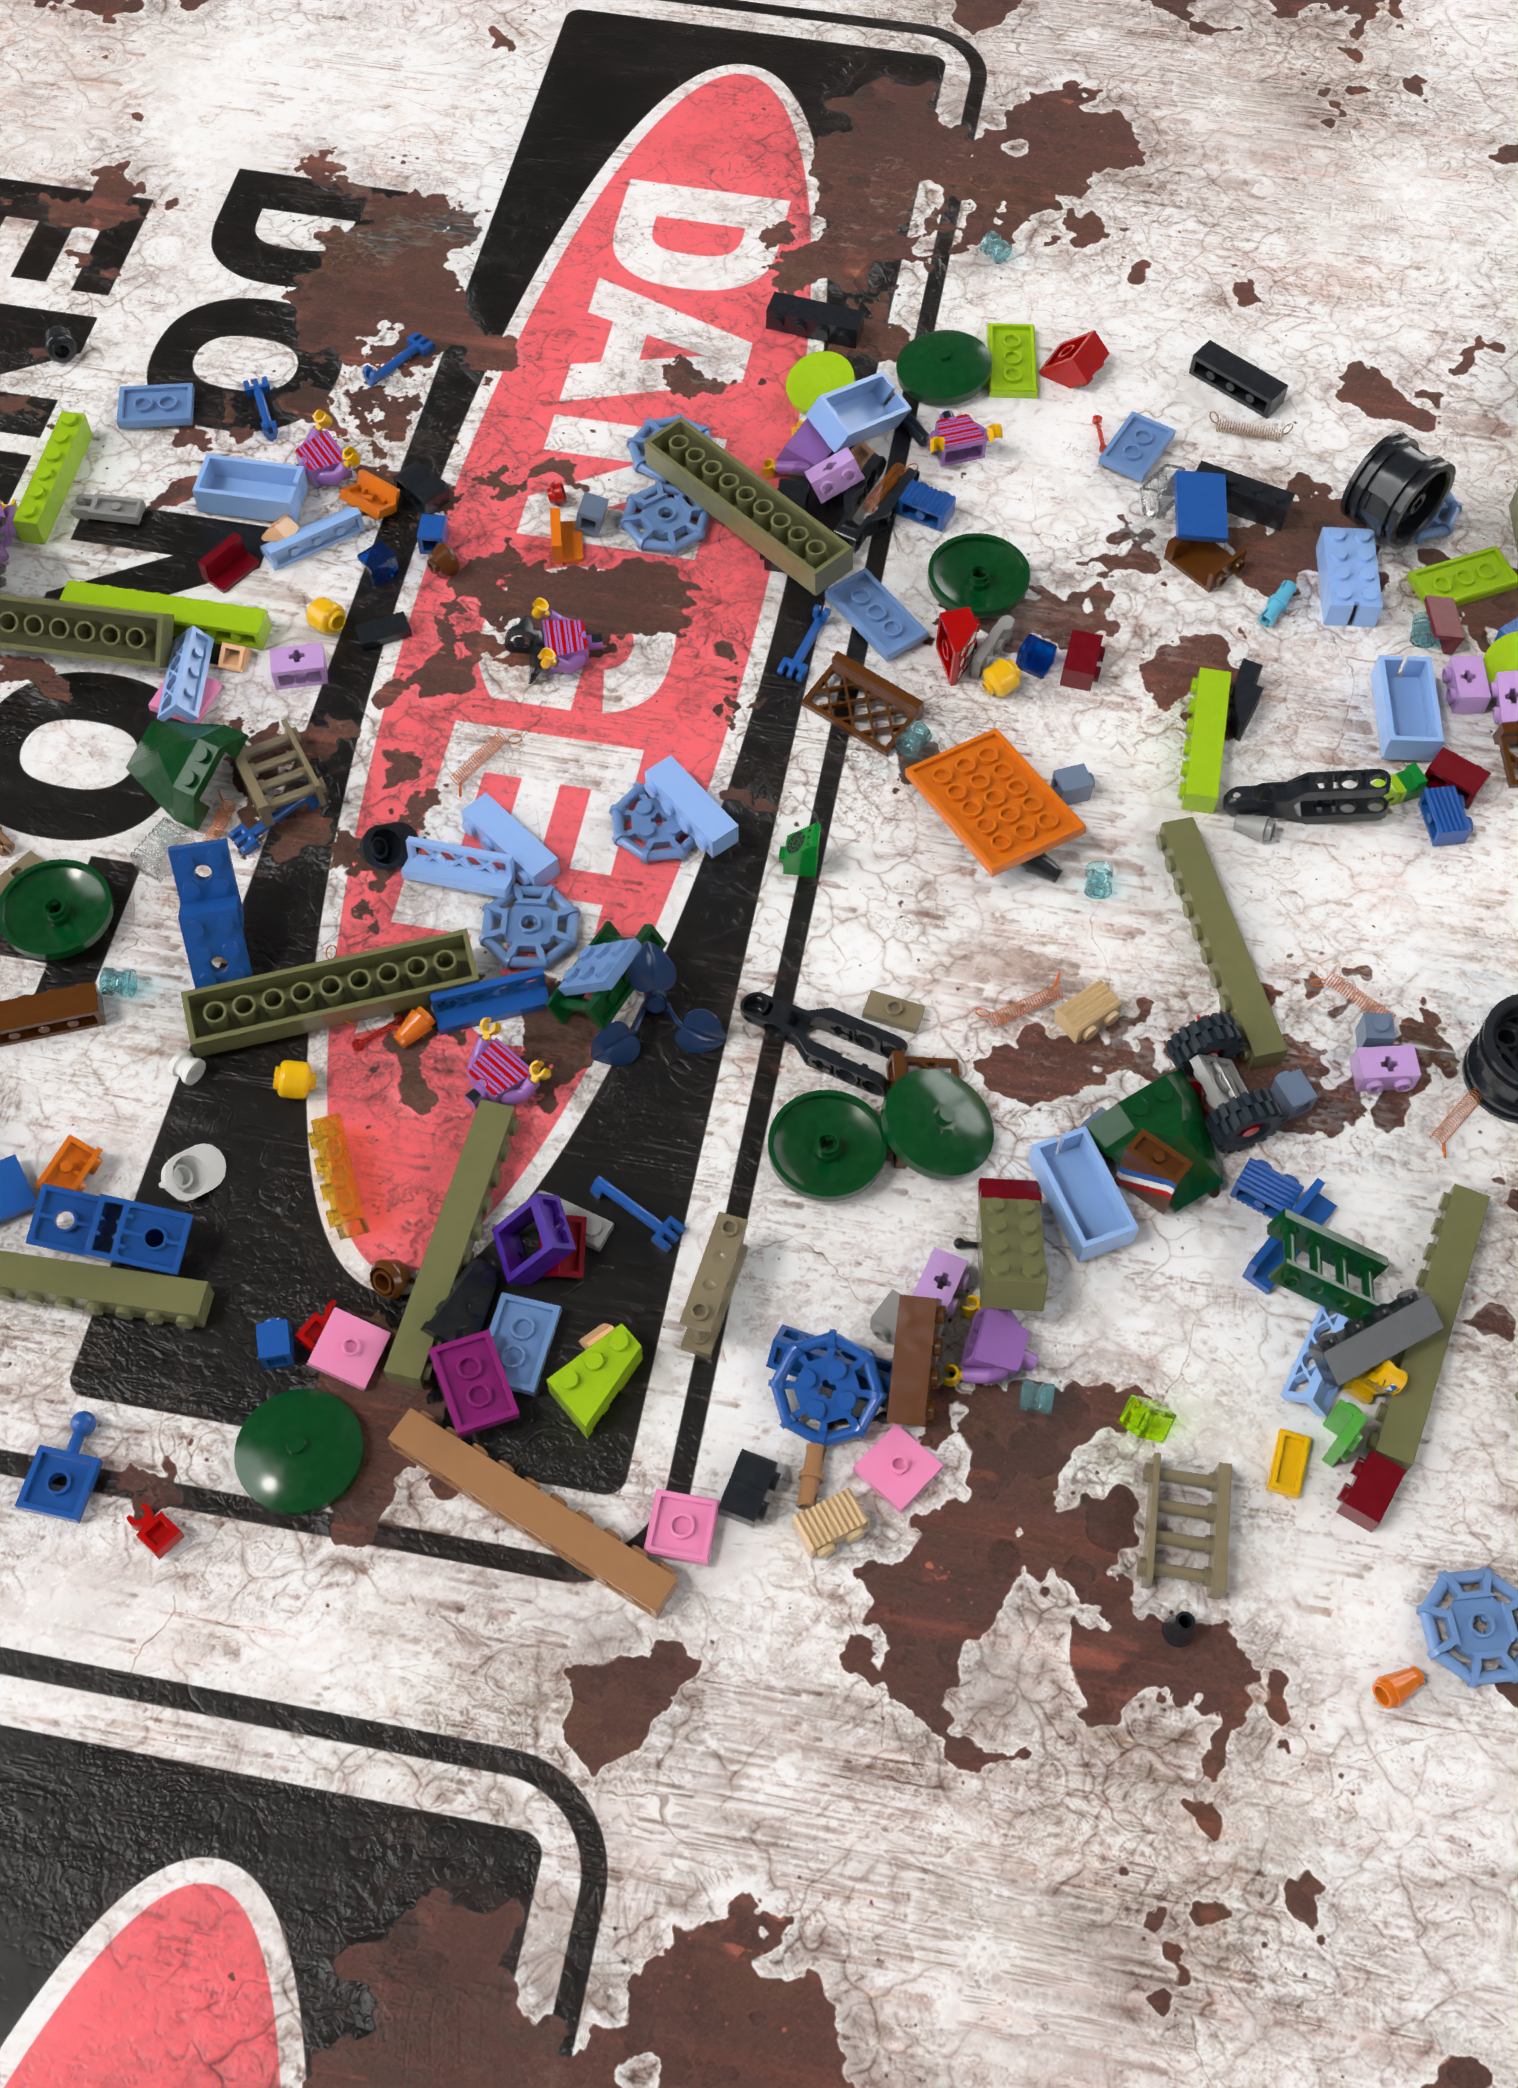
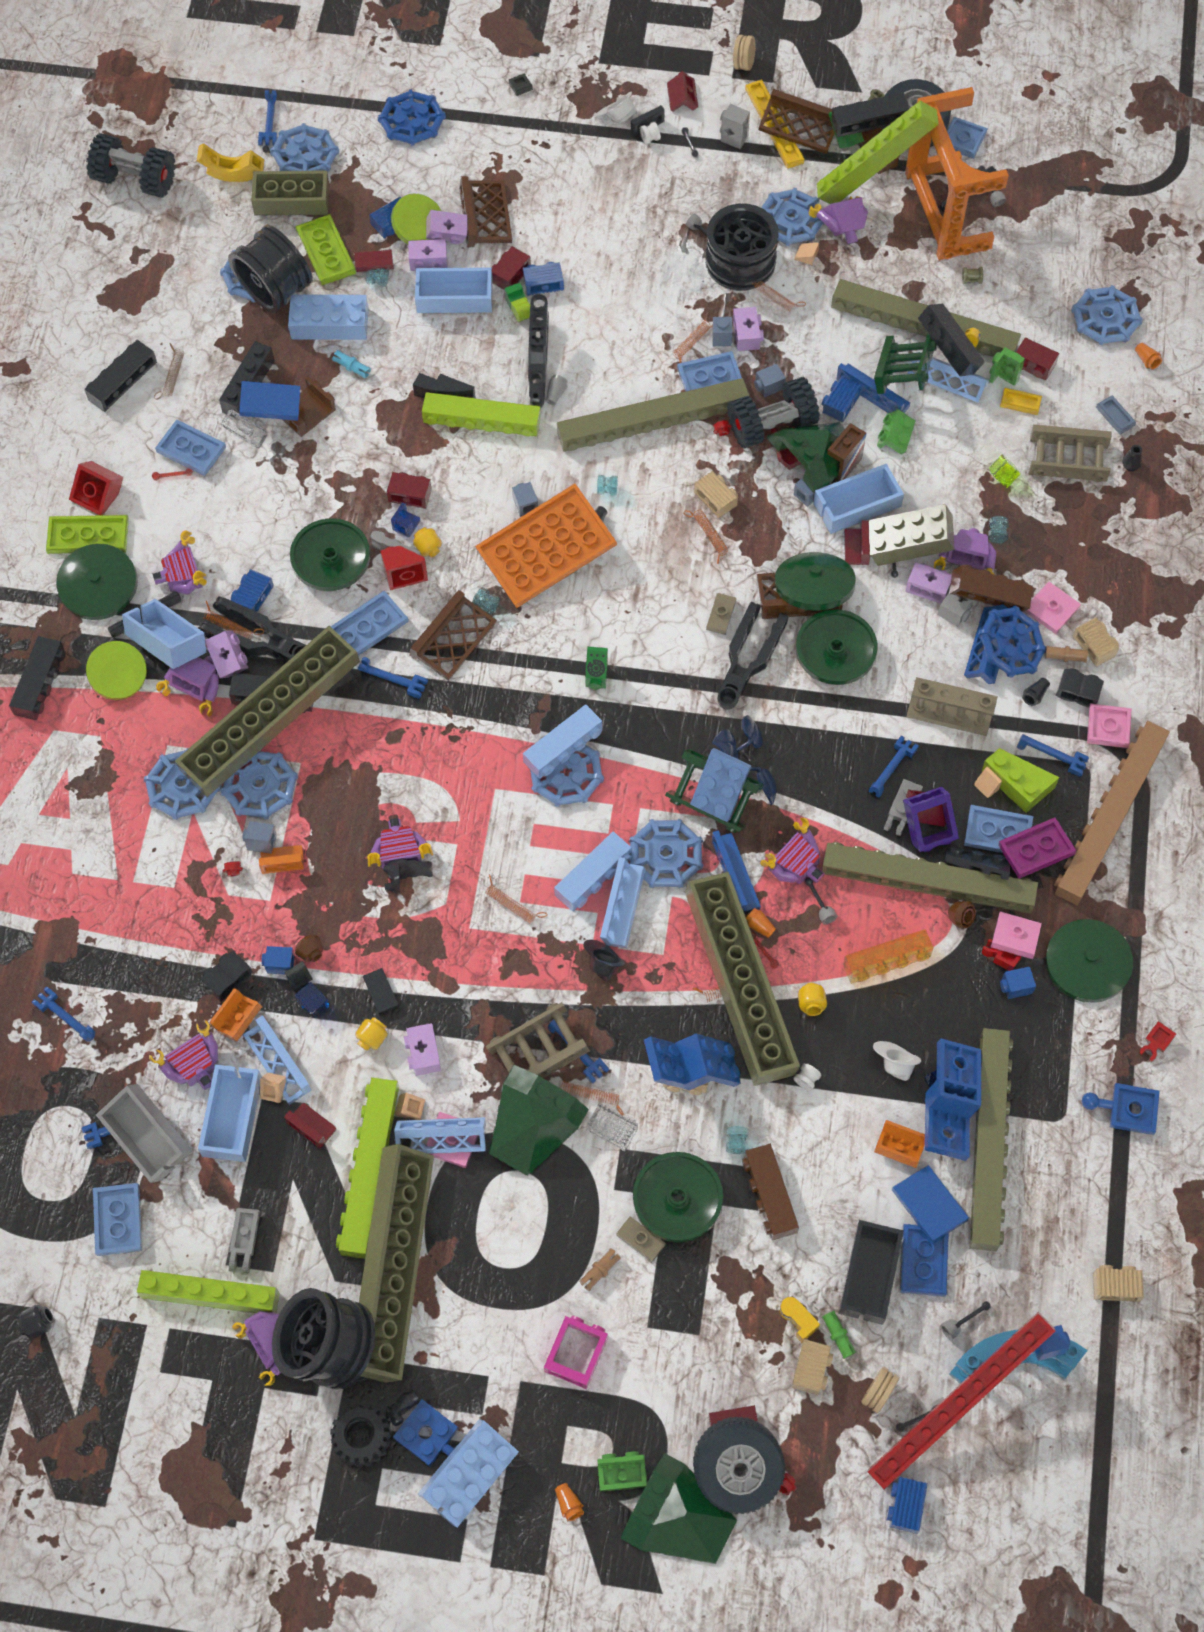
camera: 90 degrees left, 5 degrees up
none -> light grey piece [96,1084,193,1183]
none -> pearl dark grey tile [284,961,313,991]
none -> medium blue plate [677,351,742,392]
none -> hinge [805,878,838,925]
none -> bright green bracket [877,409,916,454]
none -> blue hinge [1016,734,1089,776]
none -> black cone [1022,678,1050,706]
none -> sand blue tile [1096,395,1136,435]

